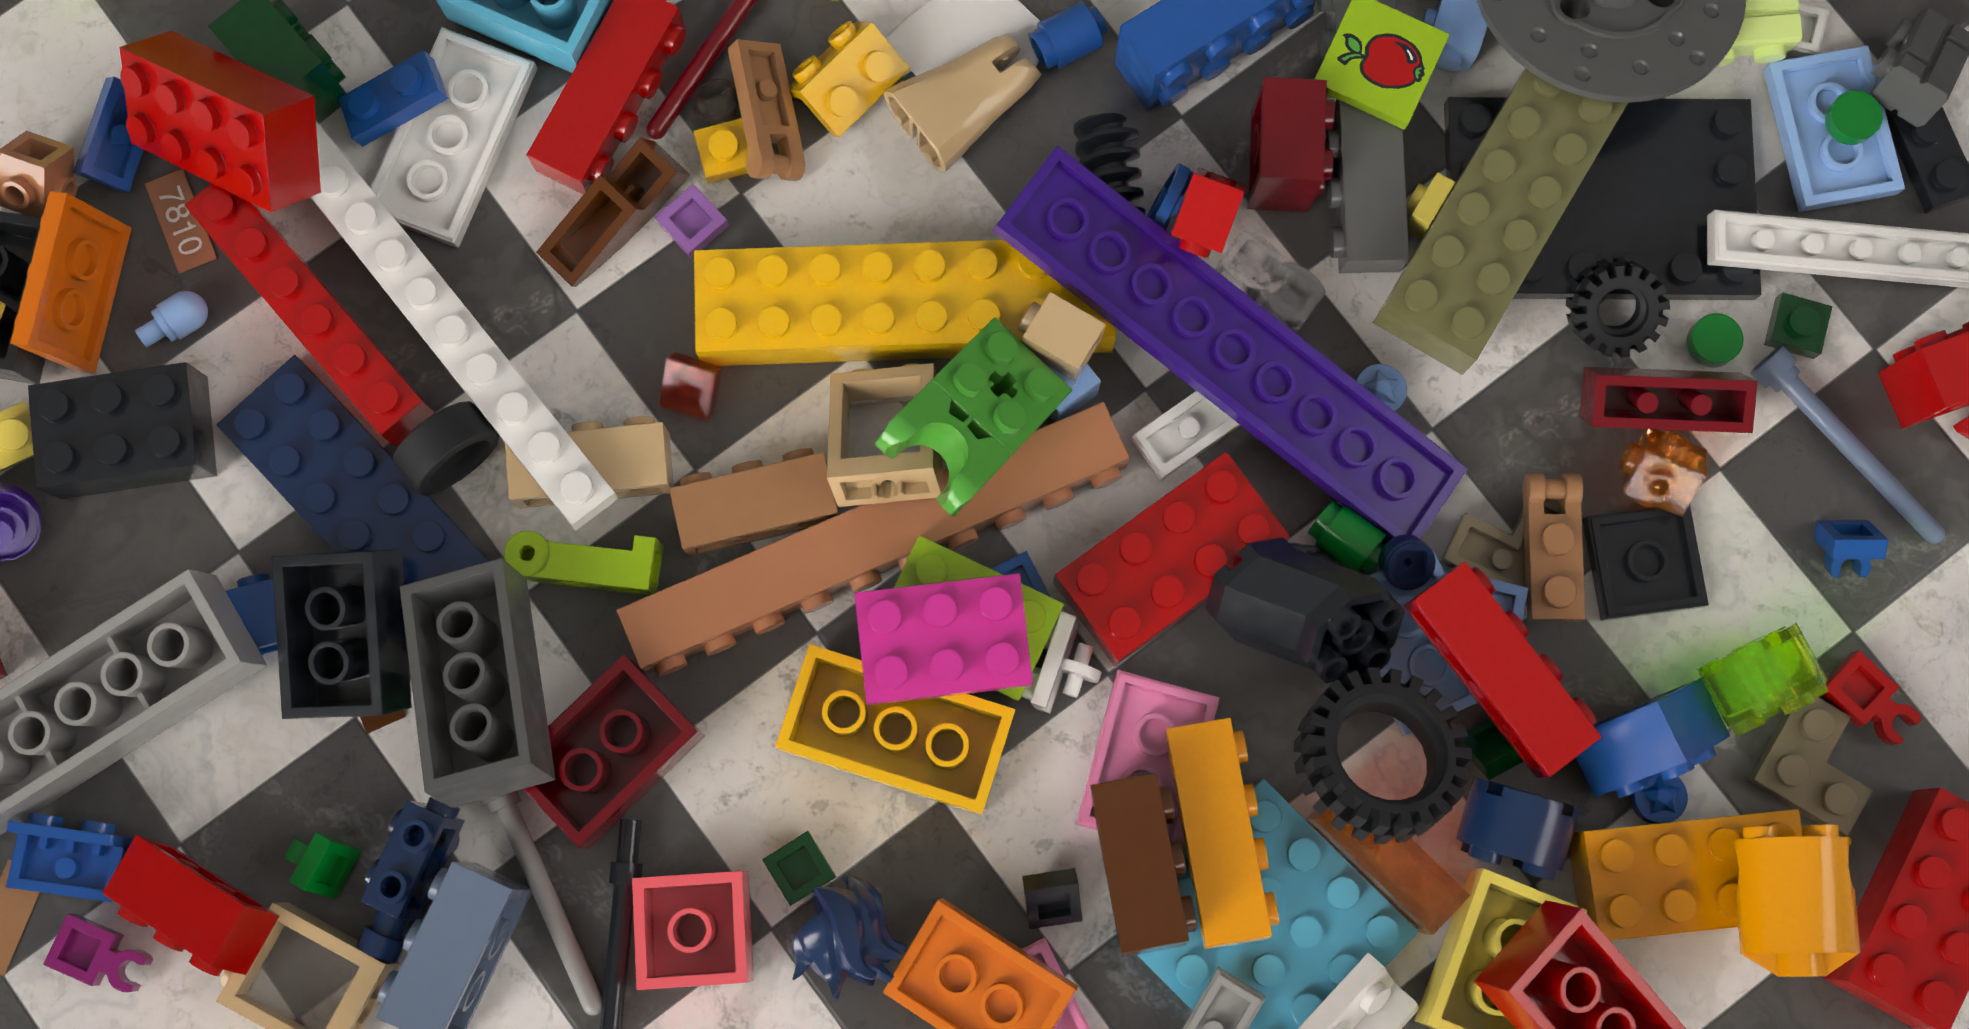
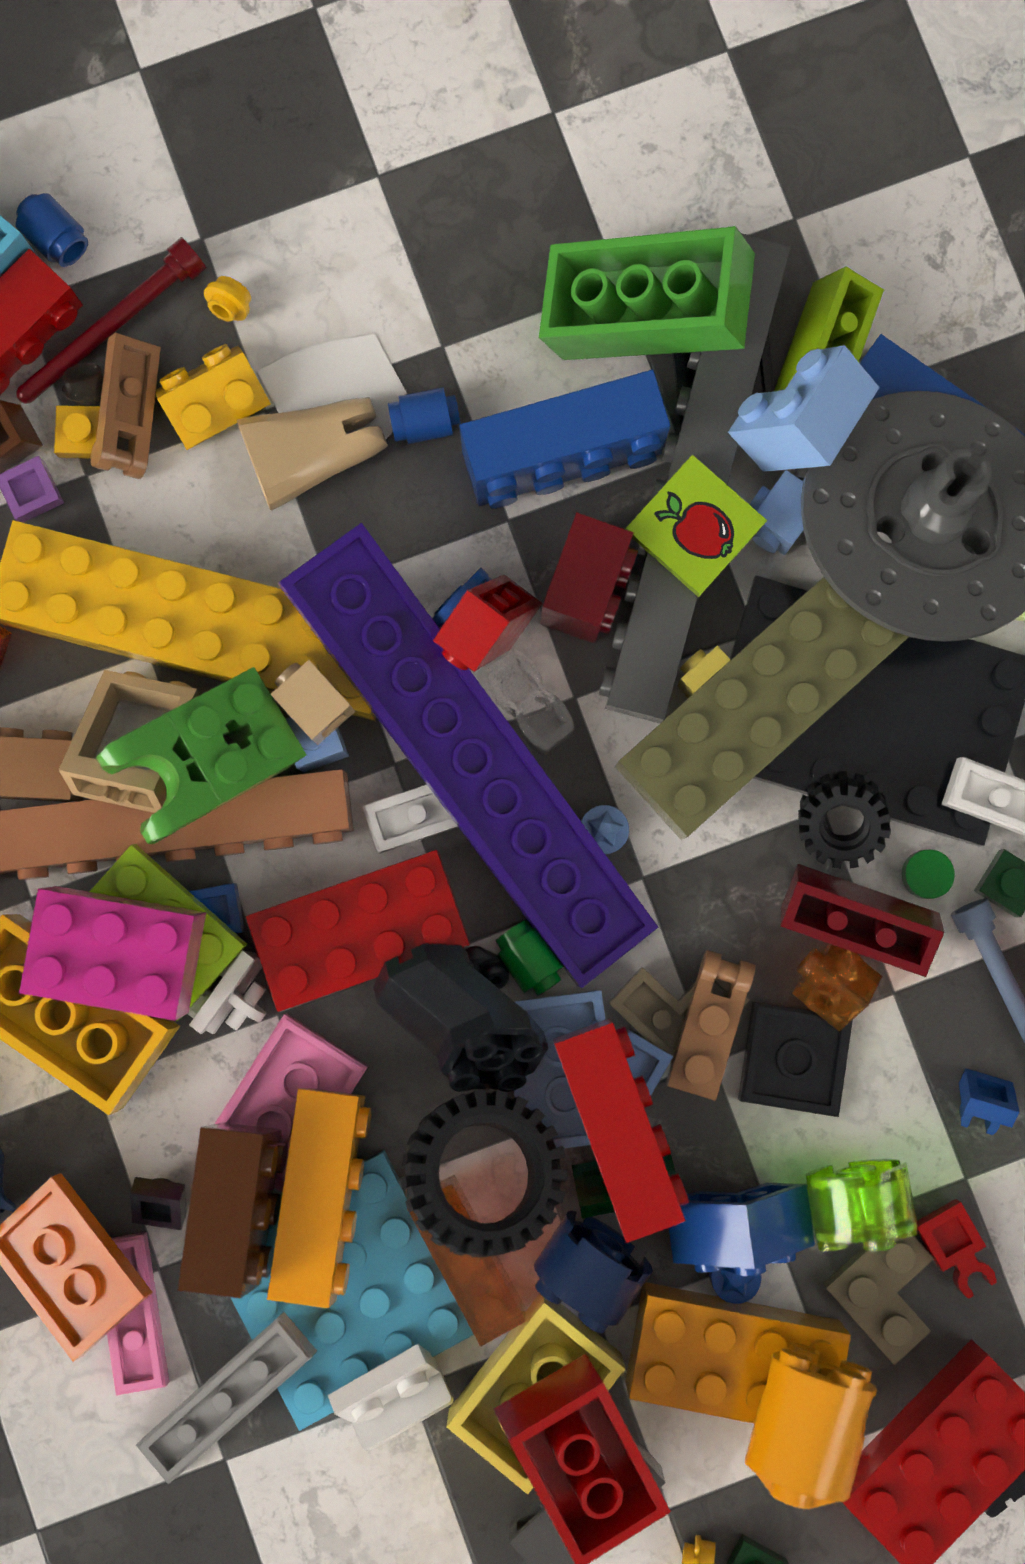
camera: 20 degrees right, 5 degrees up
black piece [1073,113,1146,215] -> none
dark blue tile [1378,534,1436,591] -> none

